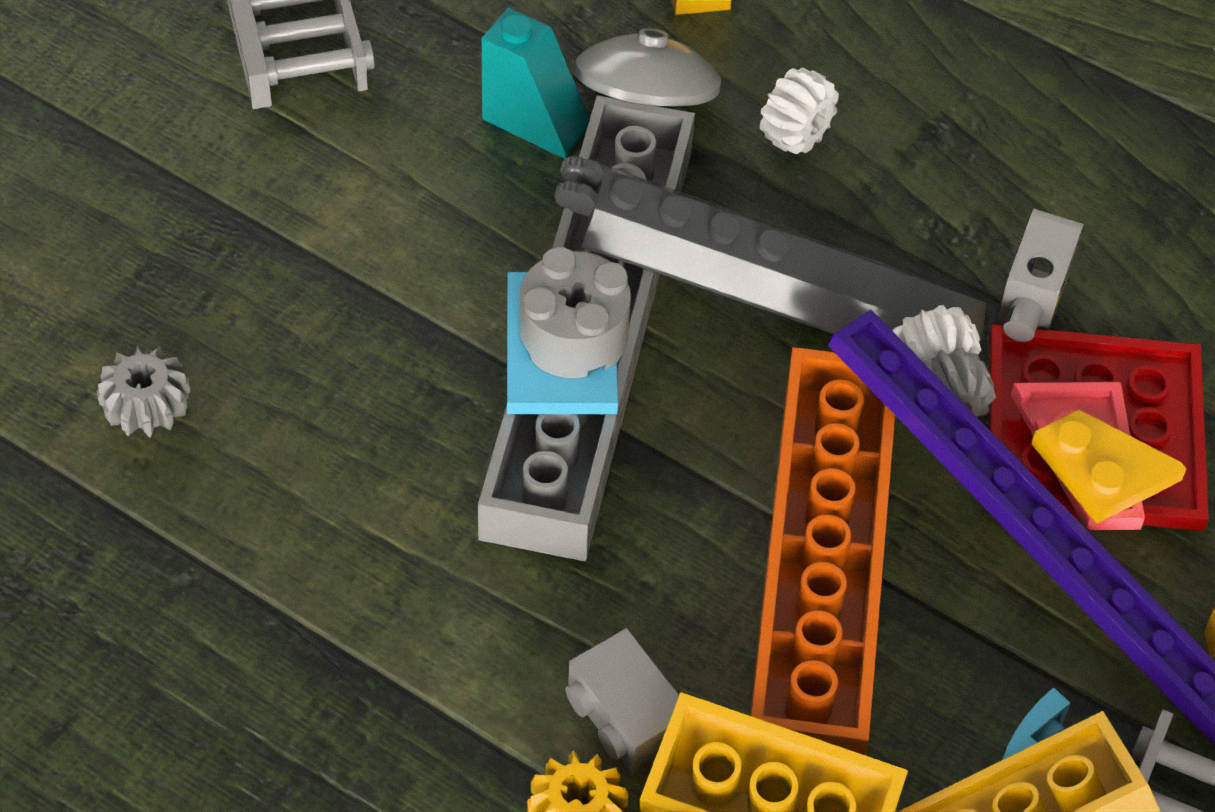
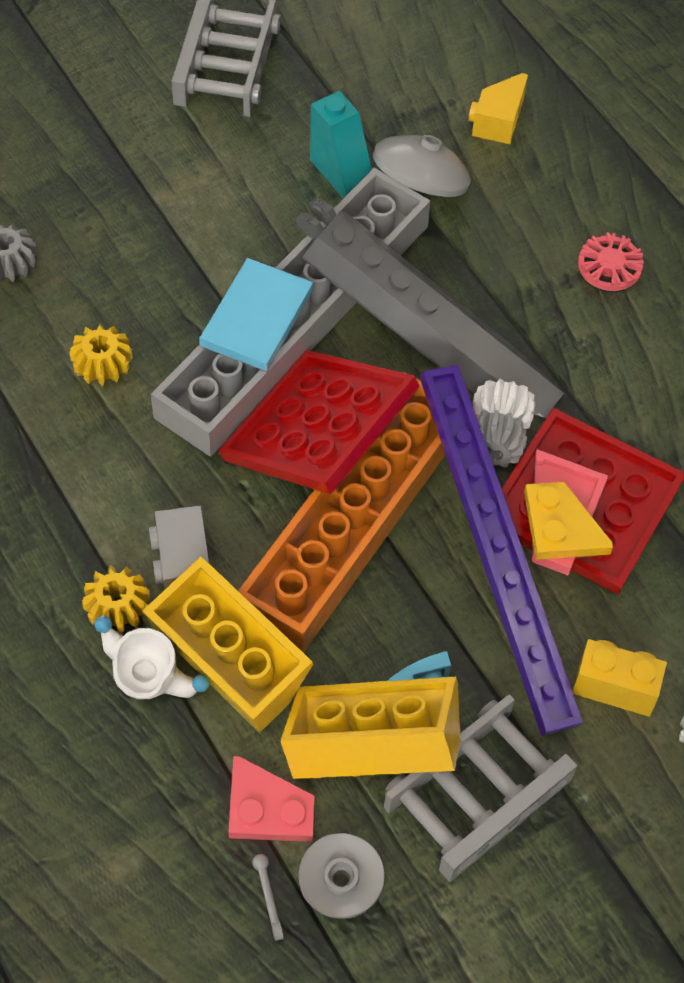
camera: 25 degrees right, 5 degrees up
light grey brick [520,247,631,379] -> none
white gear [760,67,839,154] -> none
light grey torso [998,208,1084,342] -> none
none -> yellow gear [70,323,133,387]
none -> red plate [218,350,420,494]
none -> coral wheel [578,233,644,291]

